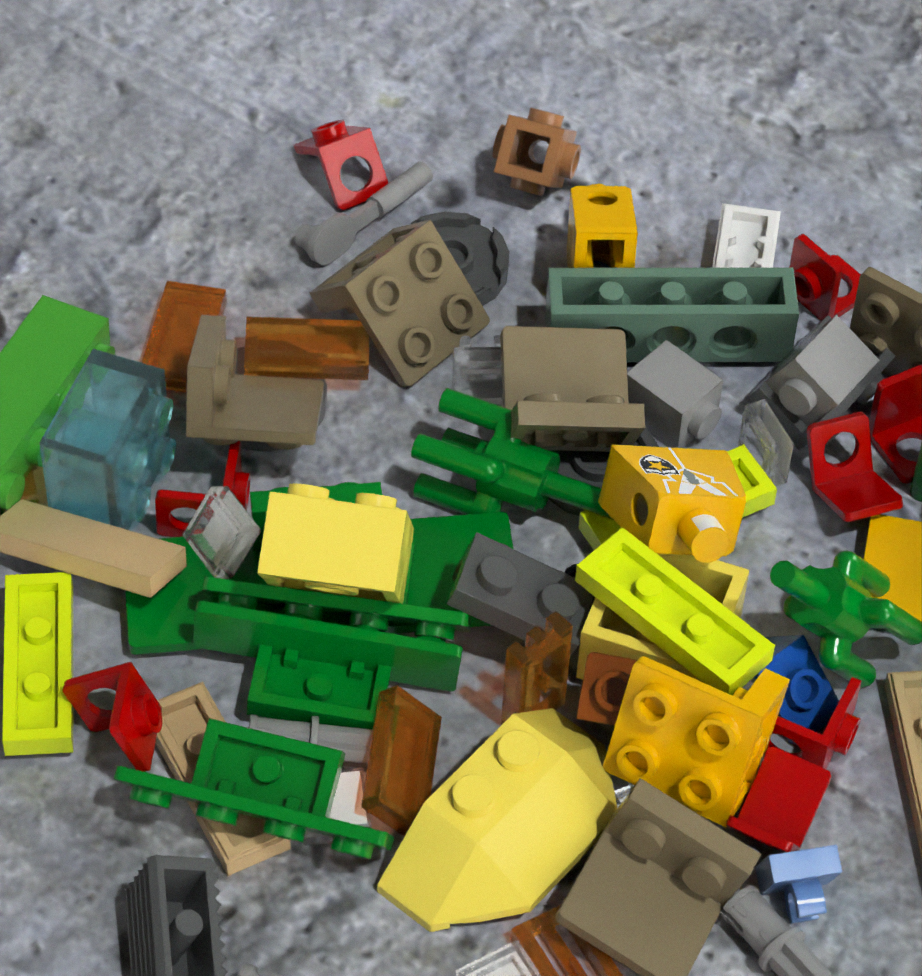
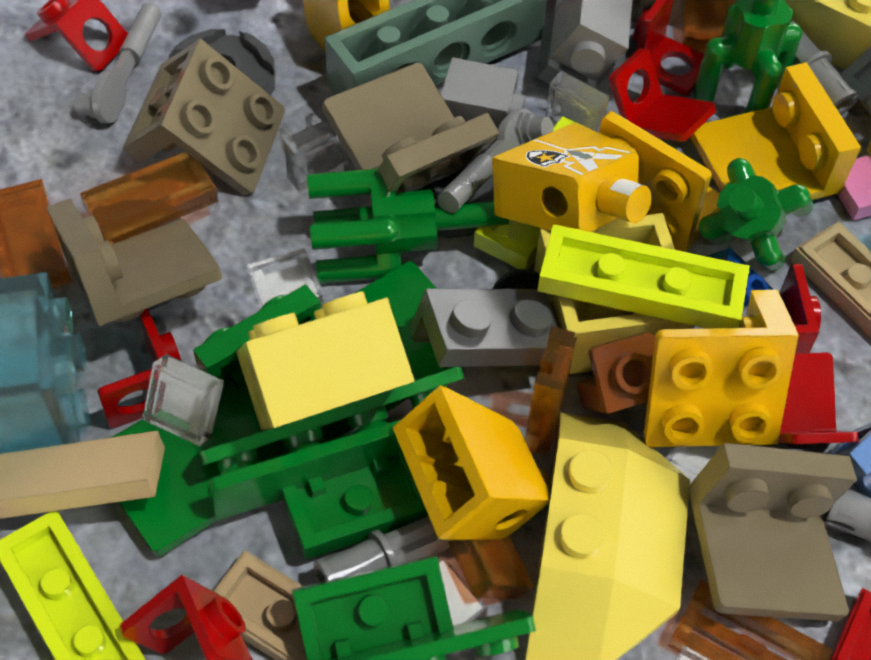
camera: 30 degrees left, 5 degrees up
none -> clear tile [247,248,325,309]
none -> yellow torso [392,386,551,540]
none -> light grey piece [437,109,553,213]
none -> yellow bracket [599,111,721,252]

